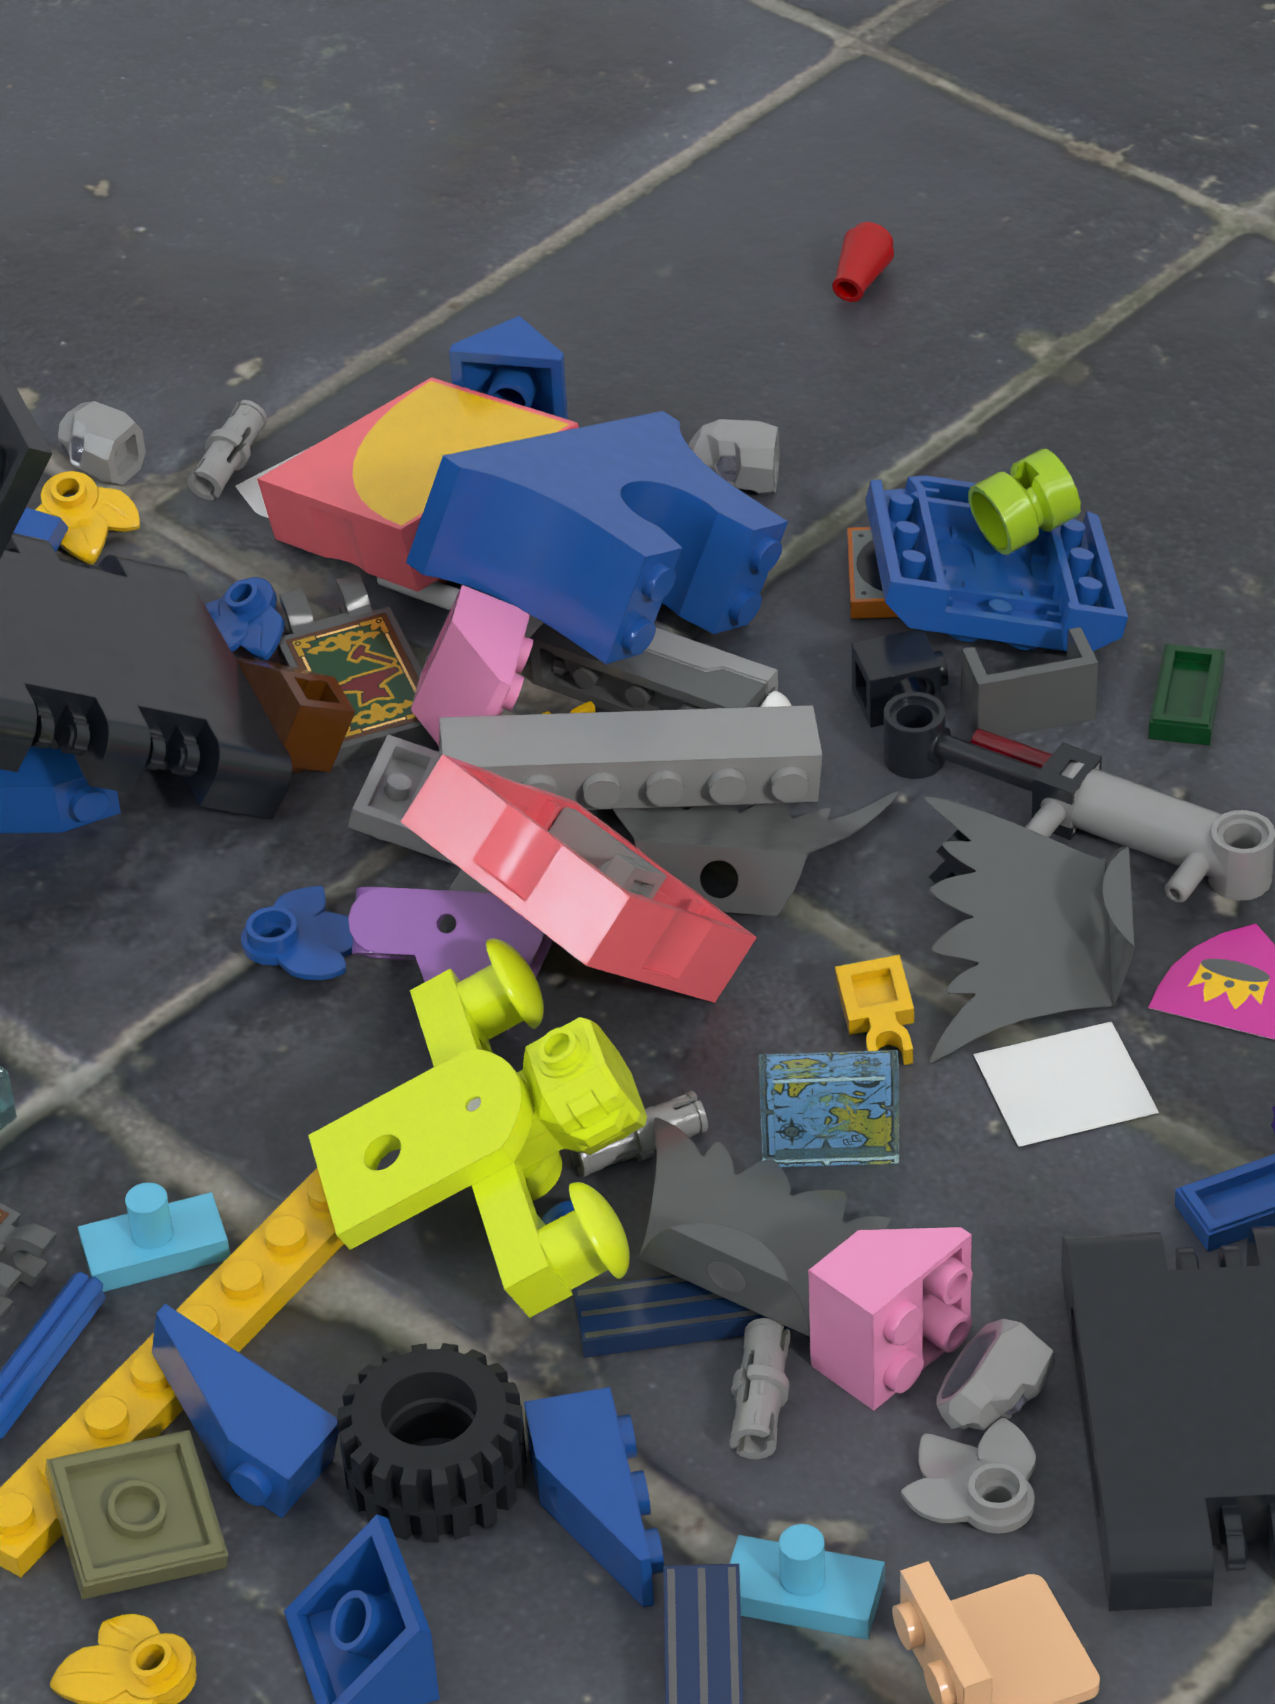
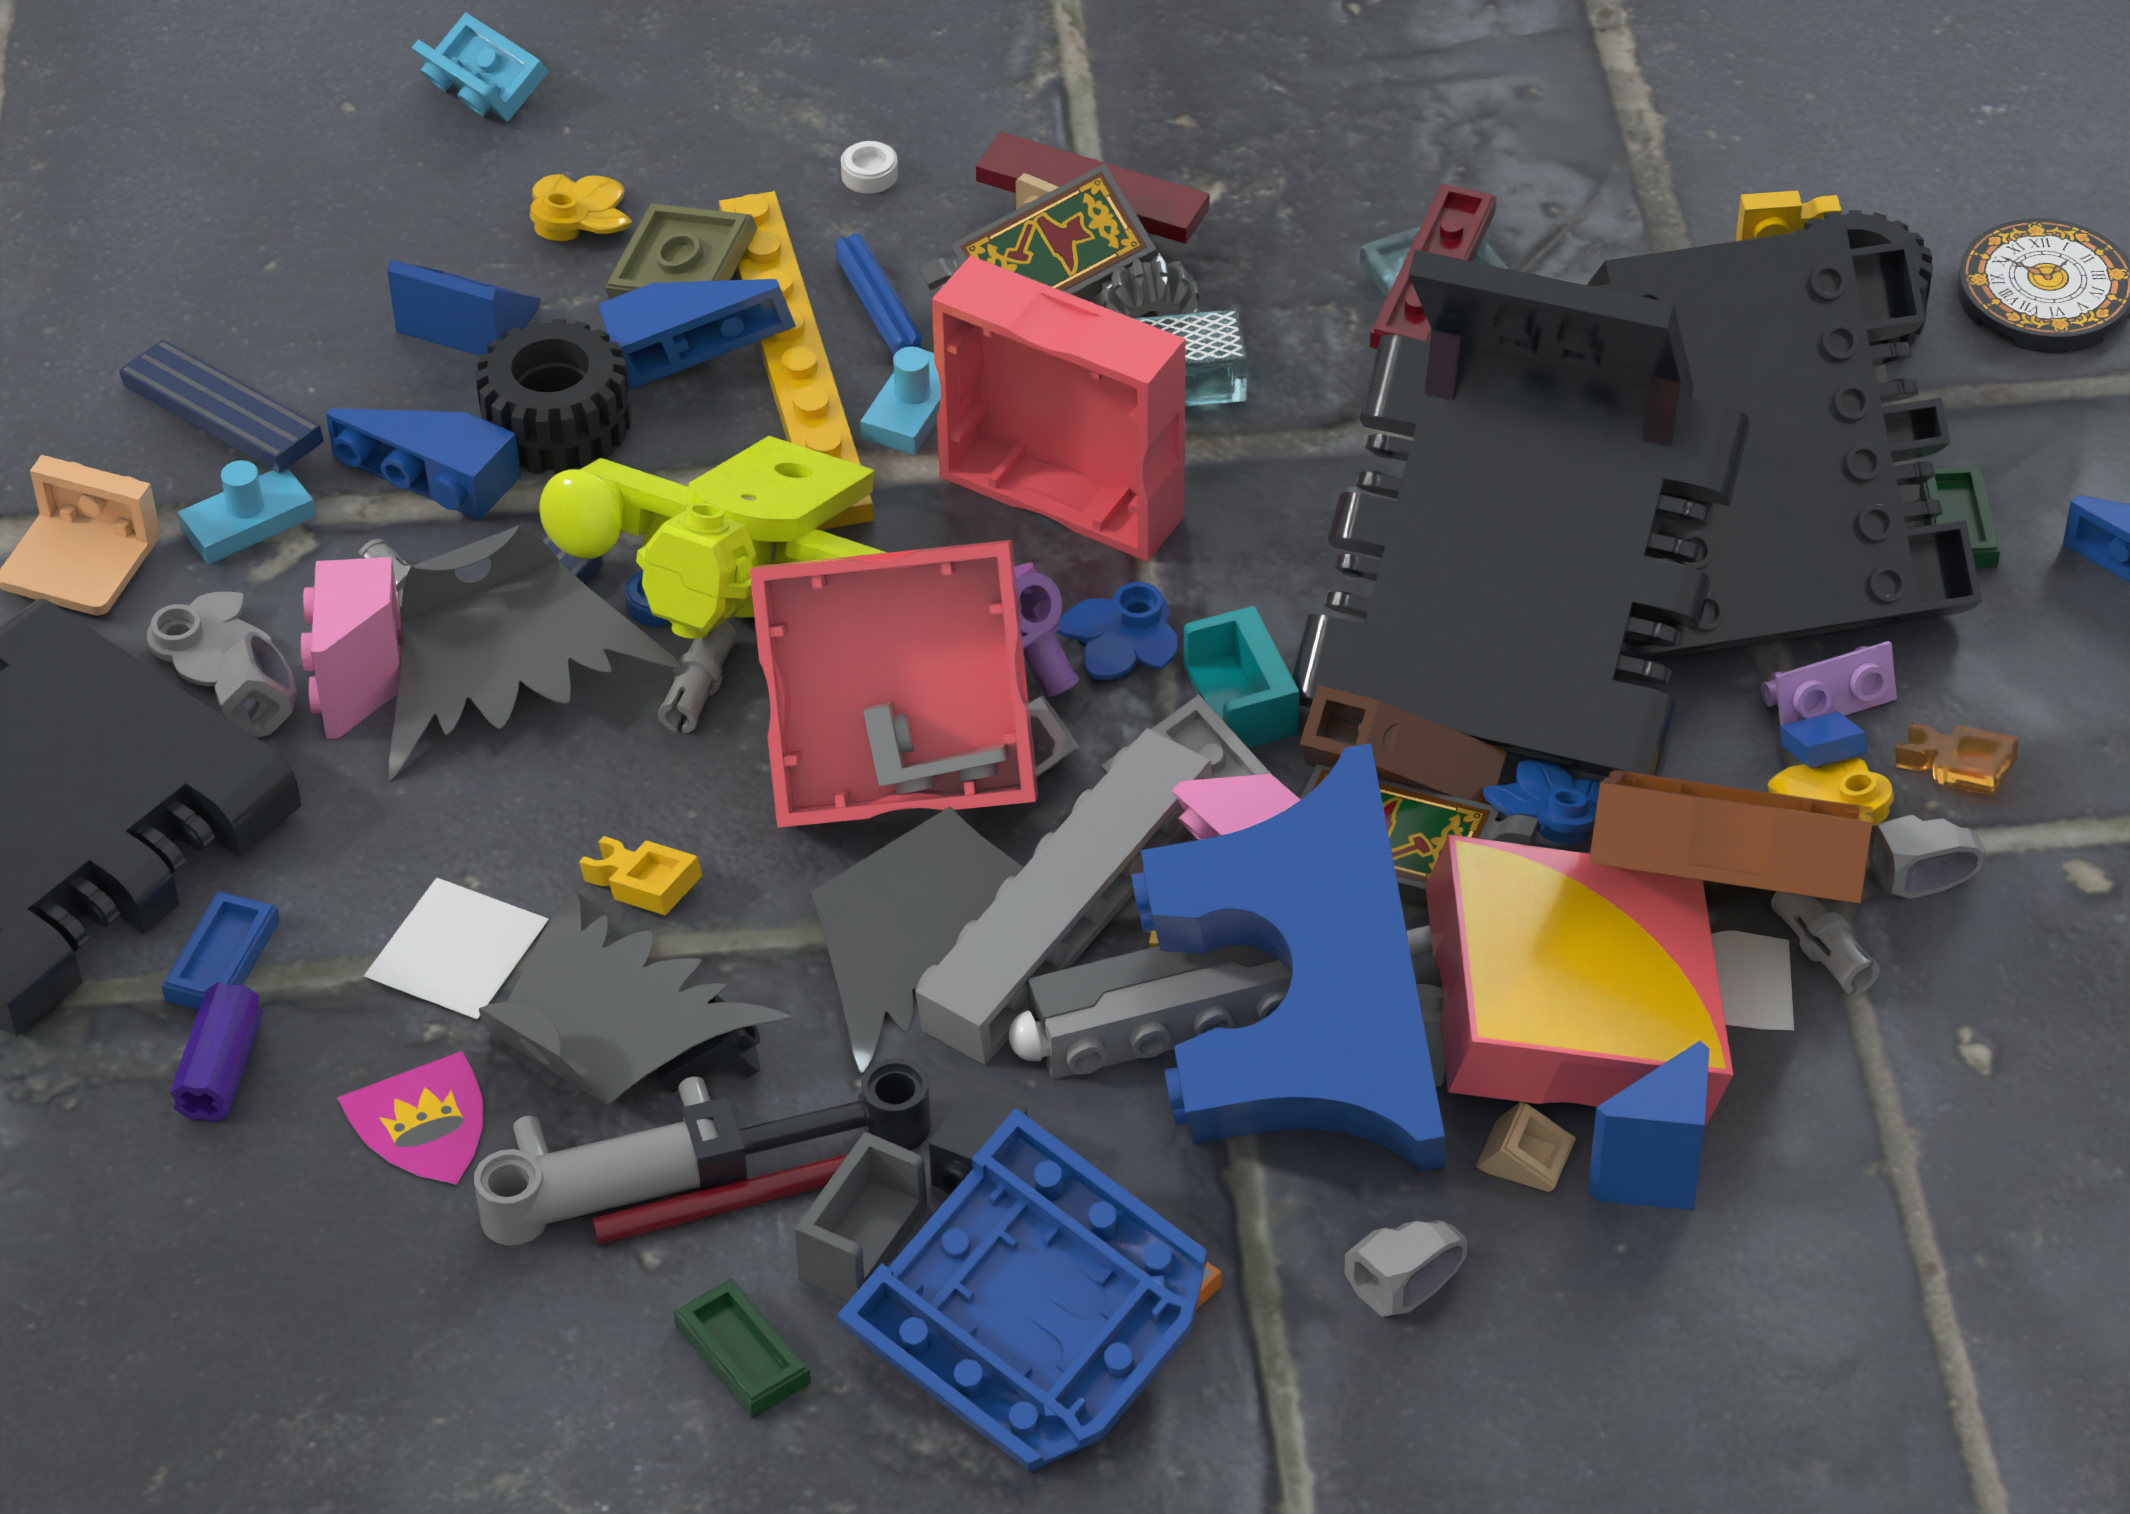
camera: 130 degrees right, 5 degrees up
clear light blue tile [759,1050,899,1167] -> none
lime wheel [968,449,1081,555] -> none
none -> coral tile [932,255,1186,562]
none -> teal panel [1183,606,1299,748]
none -> dark orange tile [1589,769,1873,904]

